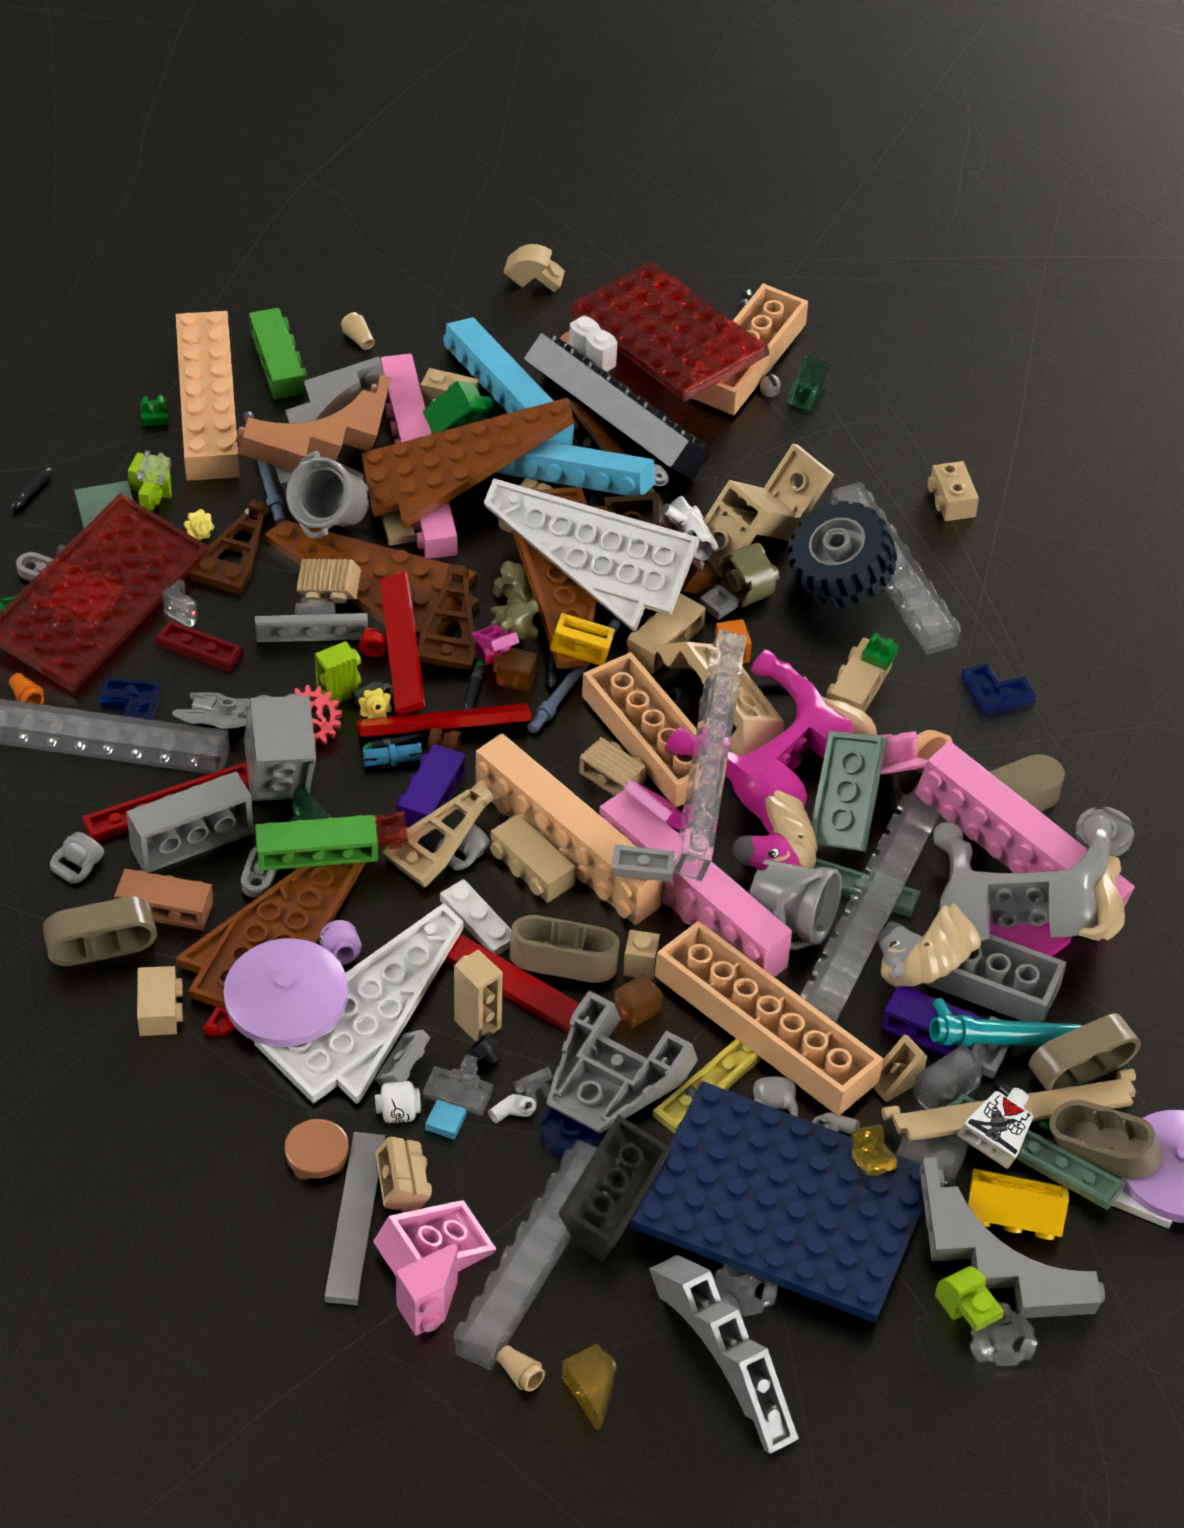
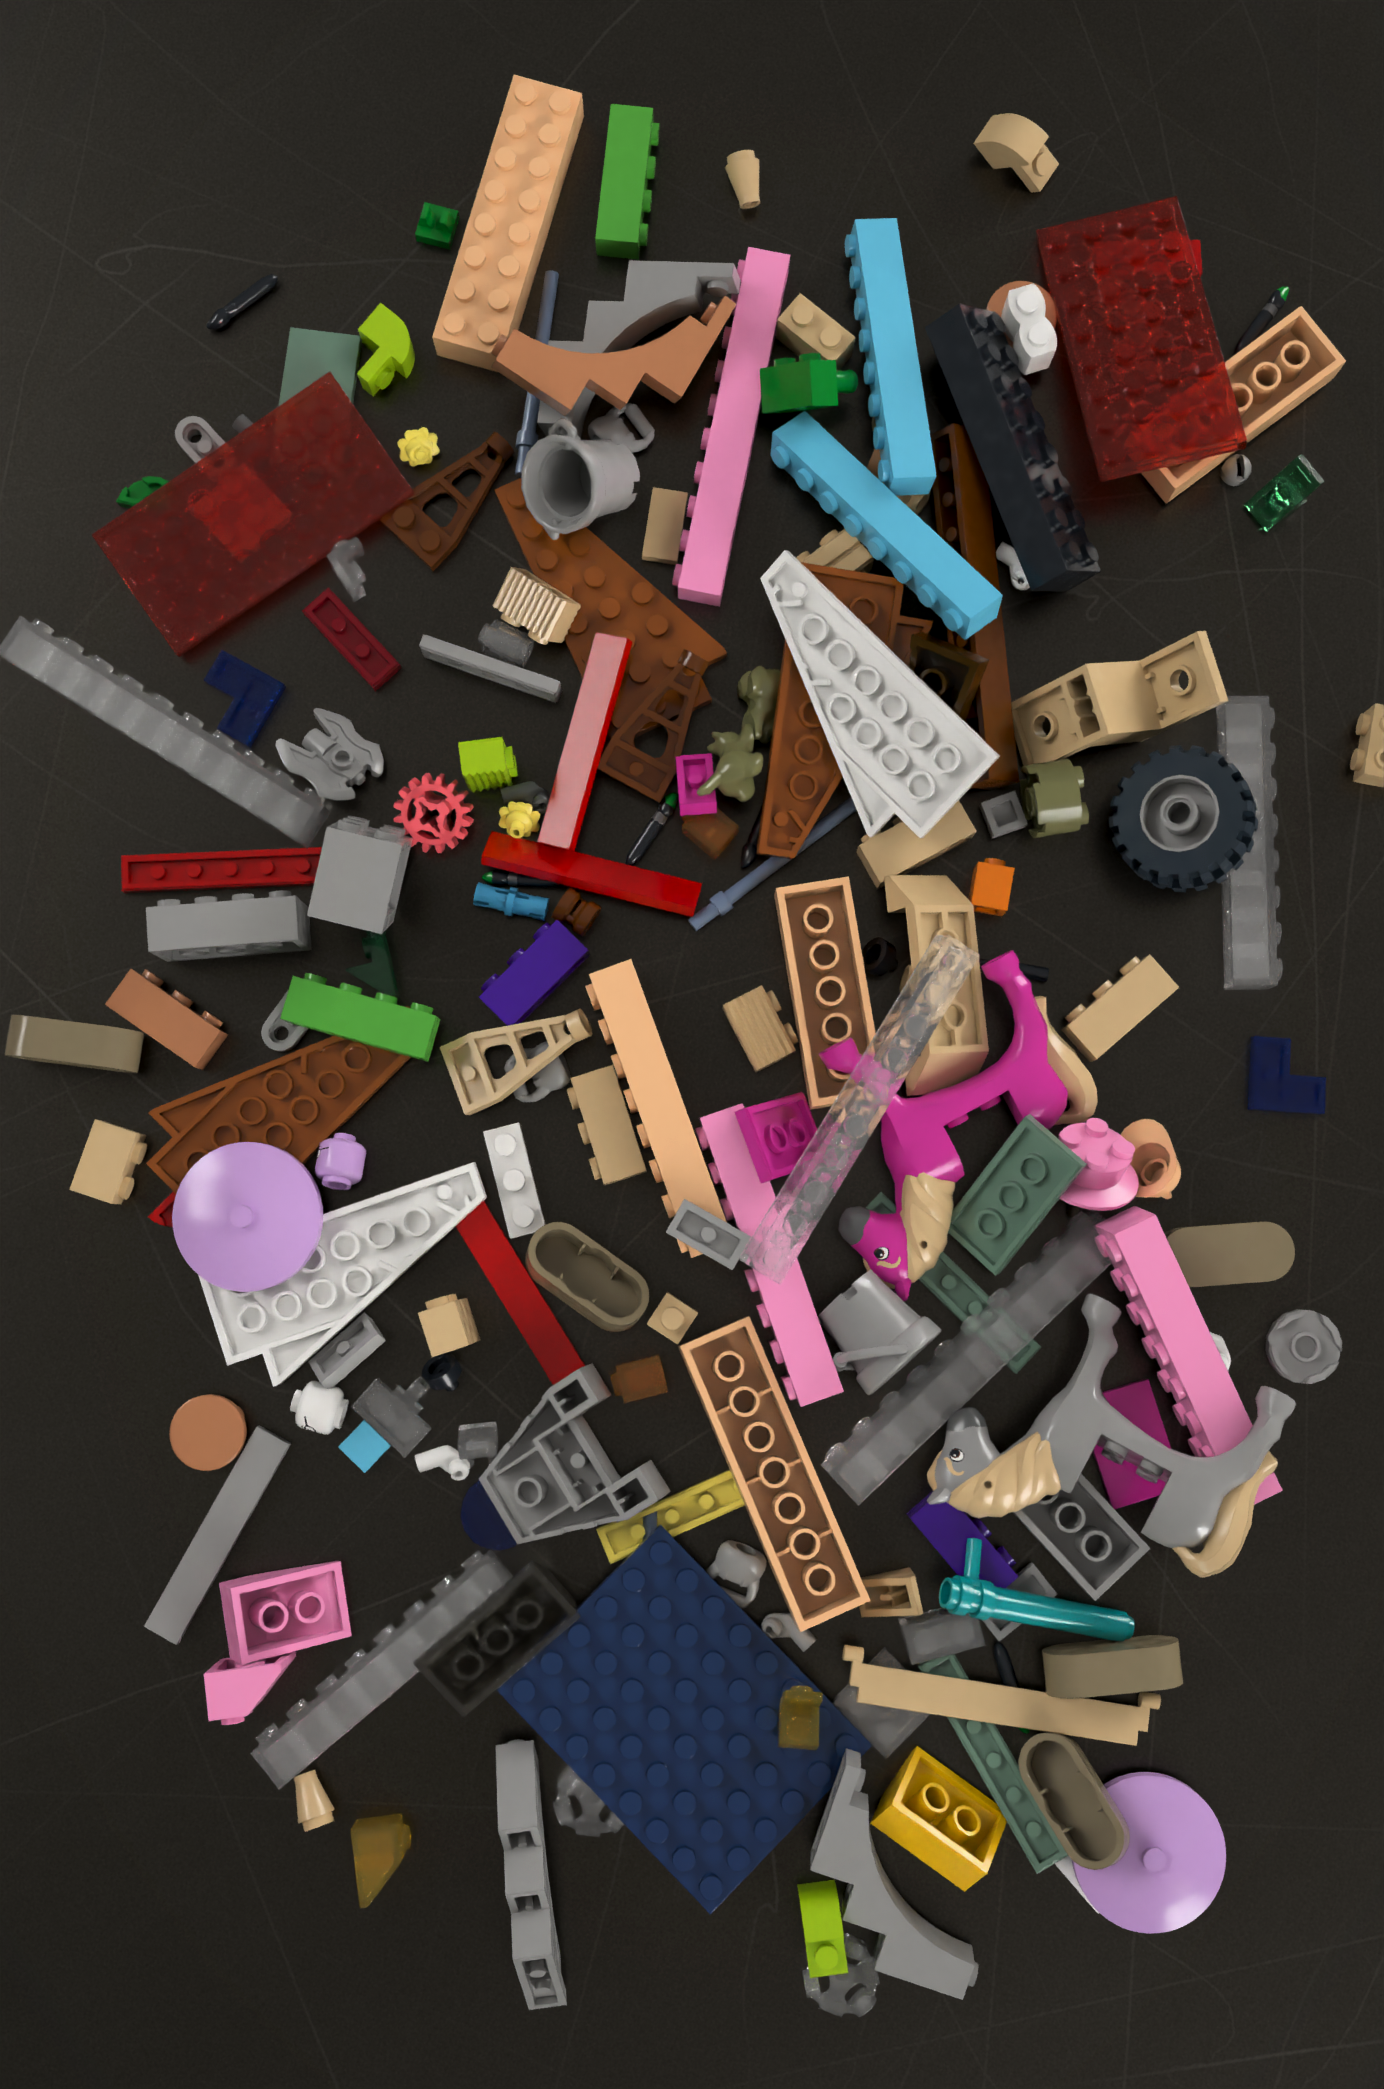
camera: 25 degrees right, 35 degrees up
orange cone [9,673,44,711] -> none
light grey piece [50,832,104,884] -> none
clear tile [137,450,171,484] -> none
red tile [359,628,388,658] -> none
dark orange wing [361,397,574,528] -> none
clear red tile [375,811,409,850] -> none
tan brick [375,1137,432,1212] -> none
yellow tile [550,613,615,665] -> none
white piece [662,496,718,561] -> none
green tile [861,632,899,671] -> none
white torso [957,1088,1033,1169] -> none

